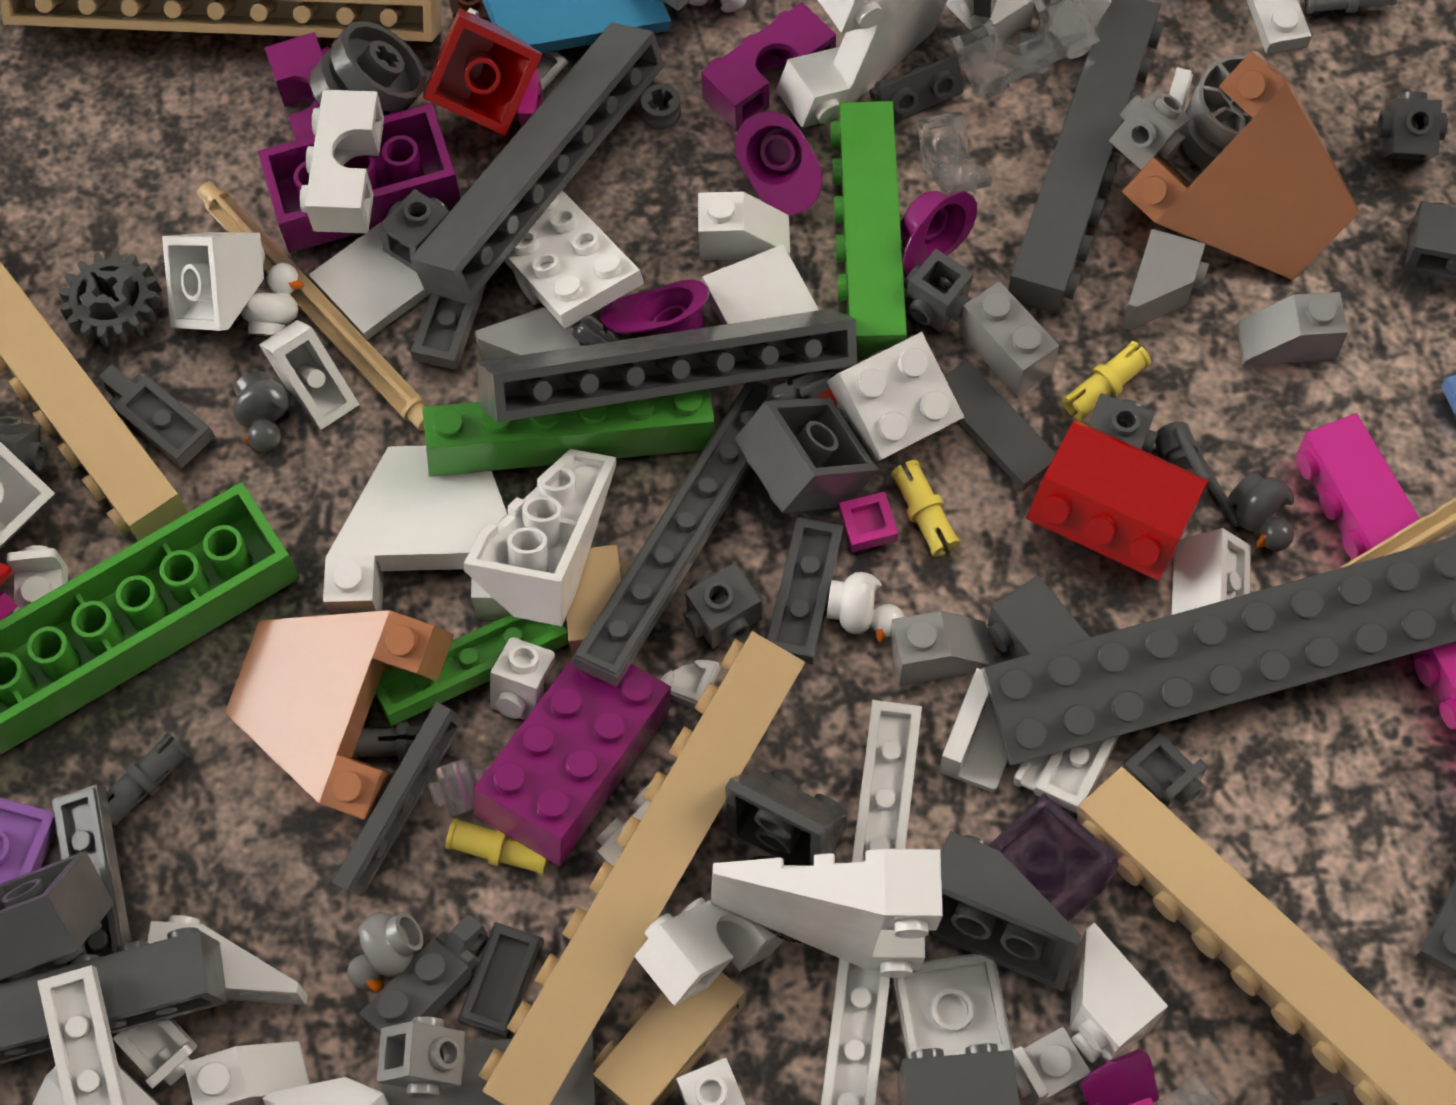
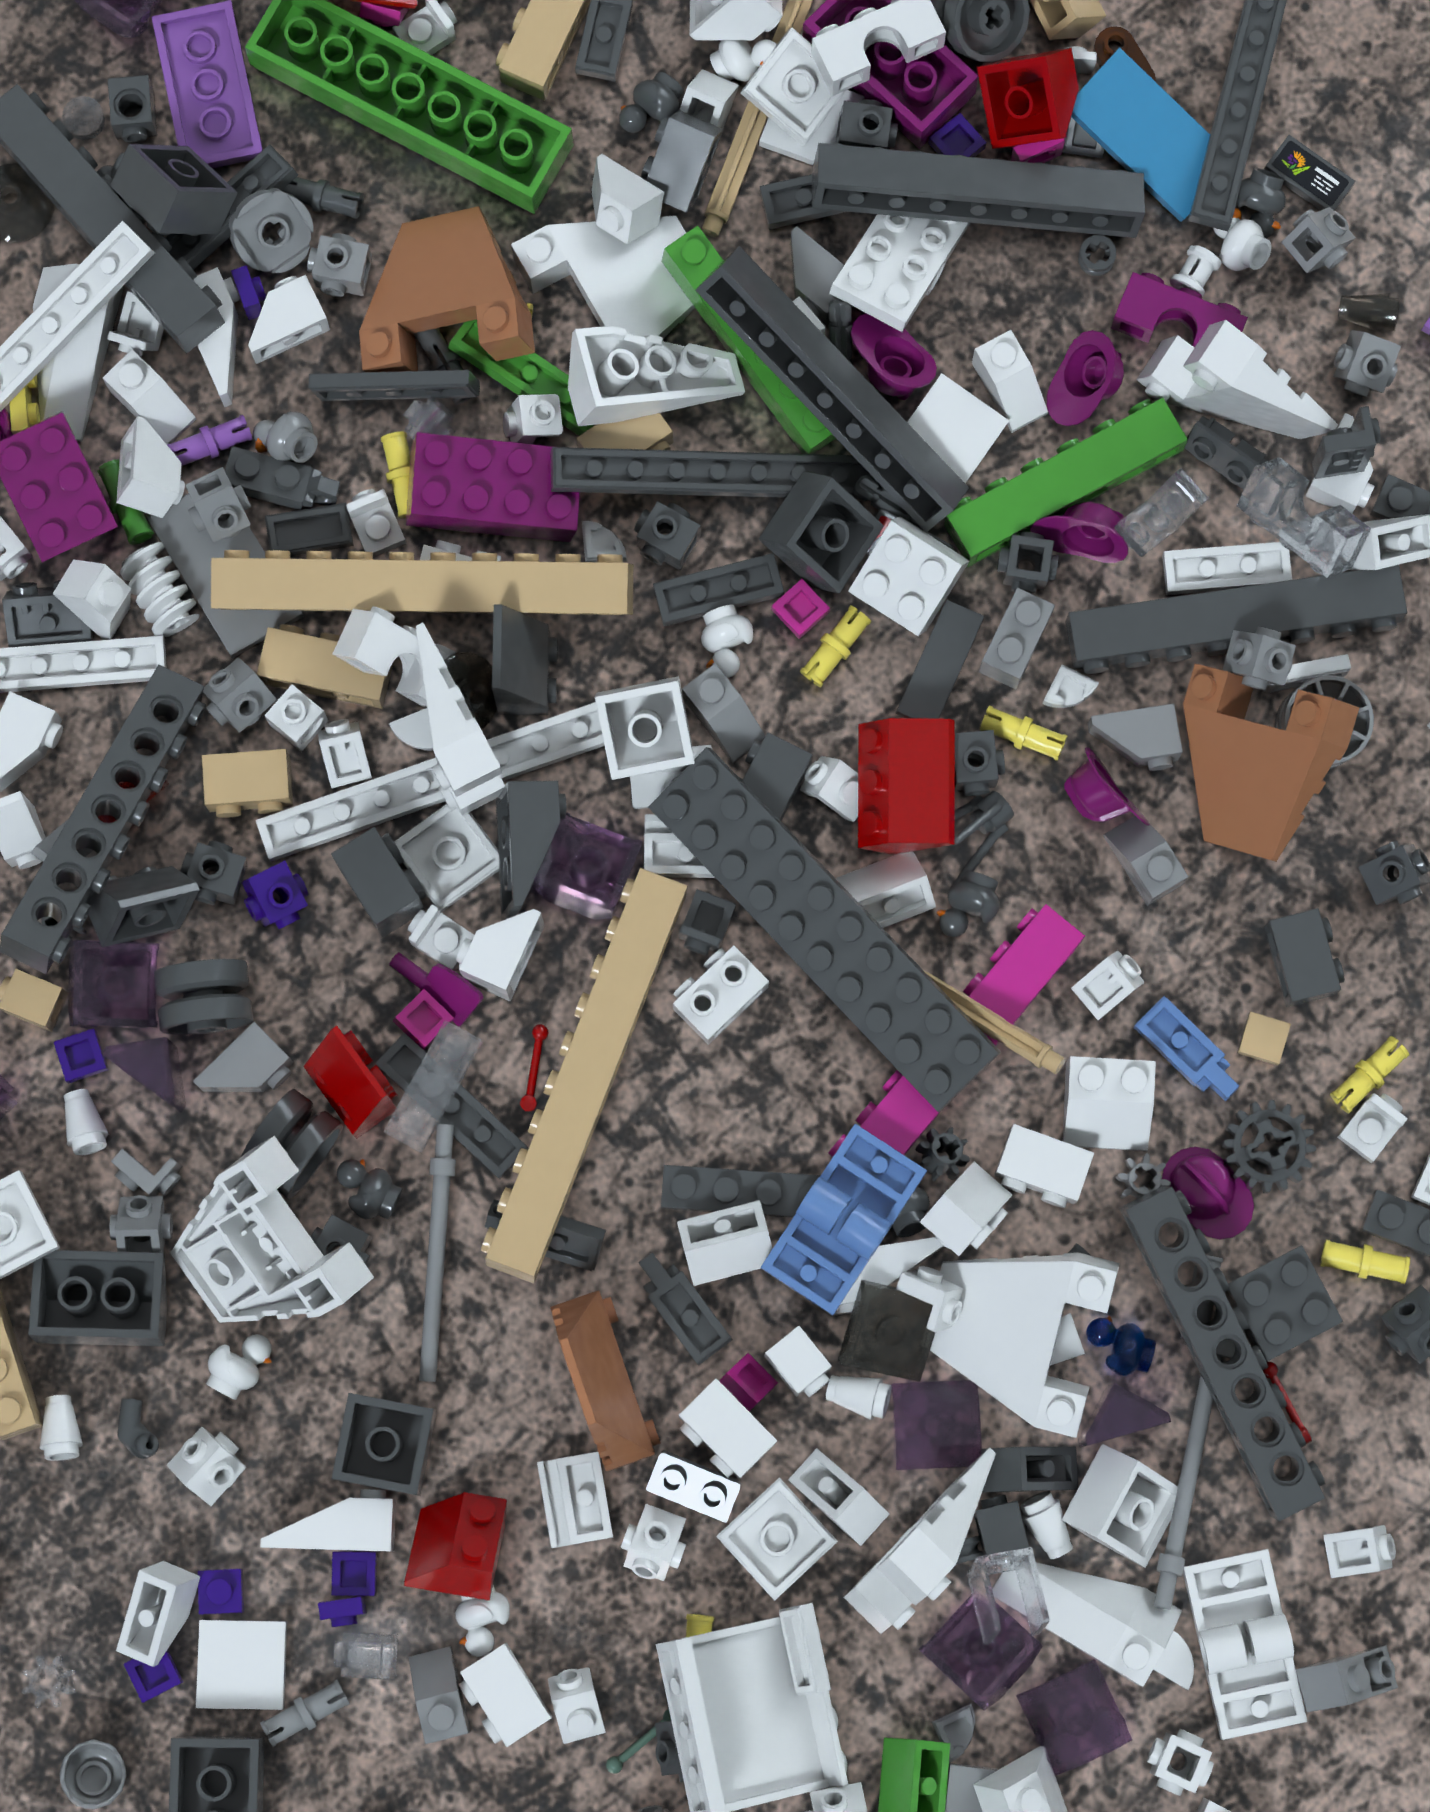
camera: 60 degrees right, 15 degrees up
none -> medium lavender pin [167,414,253,467]
none -> light grey plate [229,188,313,273]
none -> dark purple plate [231,265,266,320]
none -> white slope [248,275,330,364]
none -> light grey brick [307,233,372,297]
none -> white bracket [318,719,372,788]
none -> white bracket [346,489,406,557]
none -> white tile [389,708,434,751]
none -> red hinge [520,1024,549,1112]
none -> white slope [592,154,664,244]
none -> white slope [595,676,695,780]
none -> brick [641,110,724,212]
none -> white brick [673,945,769,1045]
none -> white tile [740,28,847,146]
none -> white bracket [800,756,858,822]
none -> dark purple plate [928,113,987,157]
none -> white tile [1042,665,1099,708]
none -> magenta piece [1064,747,1150,826]
none -> white bracket [1071,951,1144,1020]
none -> white plate [1162,541,1292,595]
none -> white bush [1170,245,1222,297]

